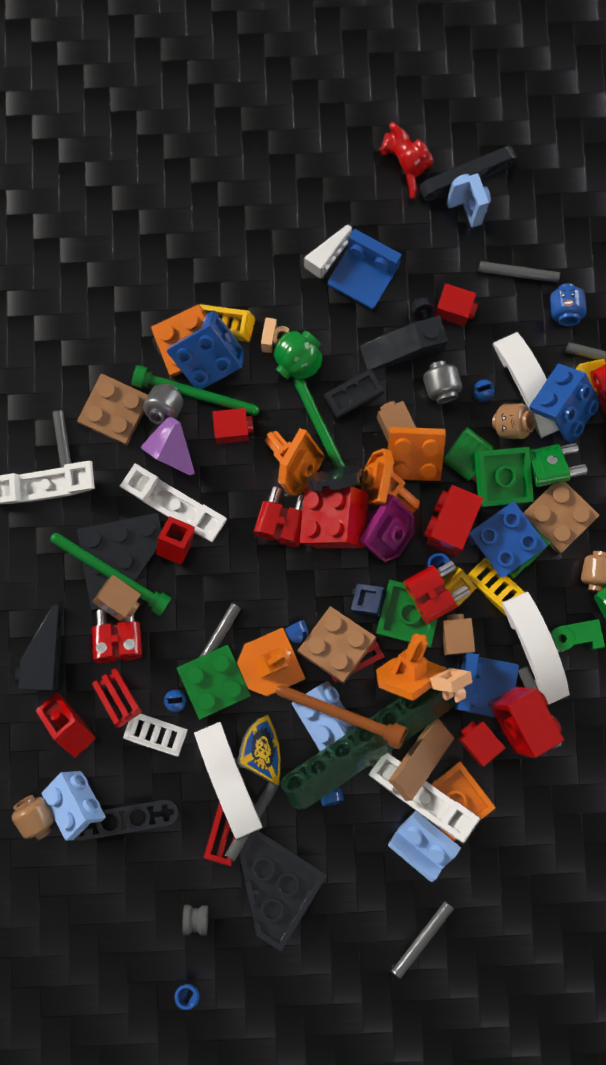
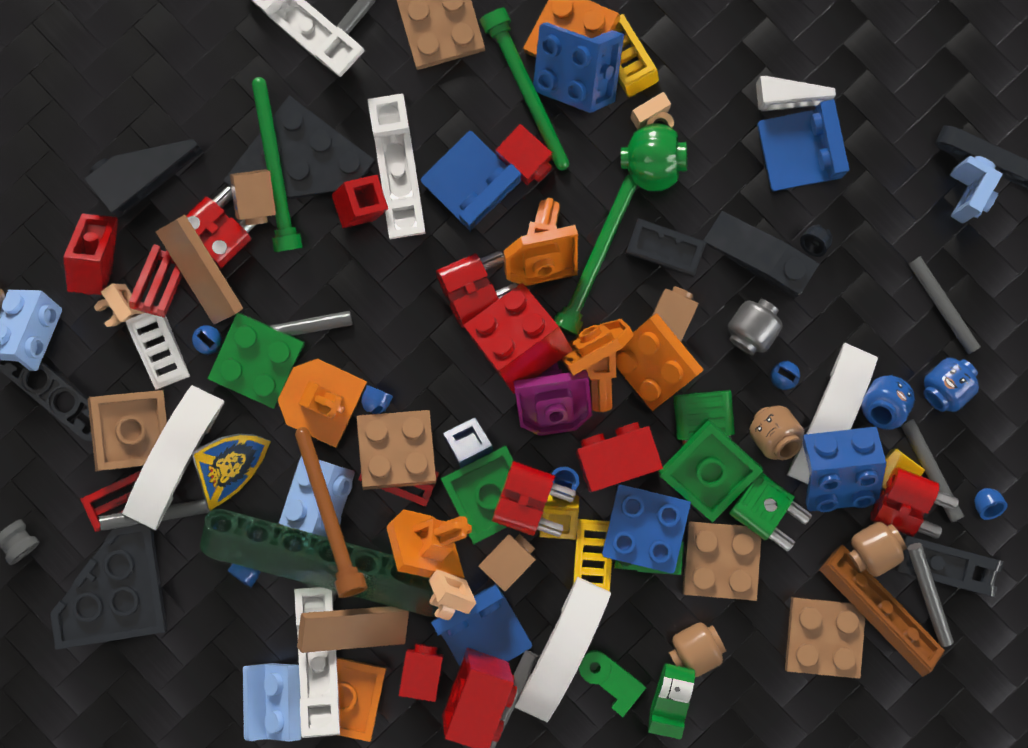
camera: 50 degrees right, 5 degrees up
medium lavender slope [140,417,195,475] -> none
flat silver head [143,384,183,424] -> none
black tile [307,466,363,492] -> none
red animal [379,122,433,199] -> none
red brick [434,283,478,326] -> none
none -> medium nougat plate [87,390,167,471]
none -> light nougat tile [94,283,144,327]
none -> medium nougat tile [156,215,243,324]
none -> blue bracket [421,131,521,231]
none -> blue head [861,375,915,430]

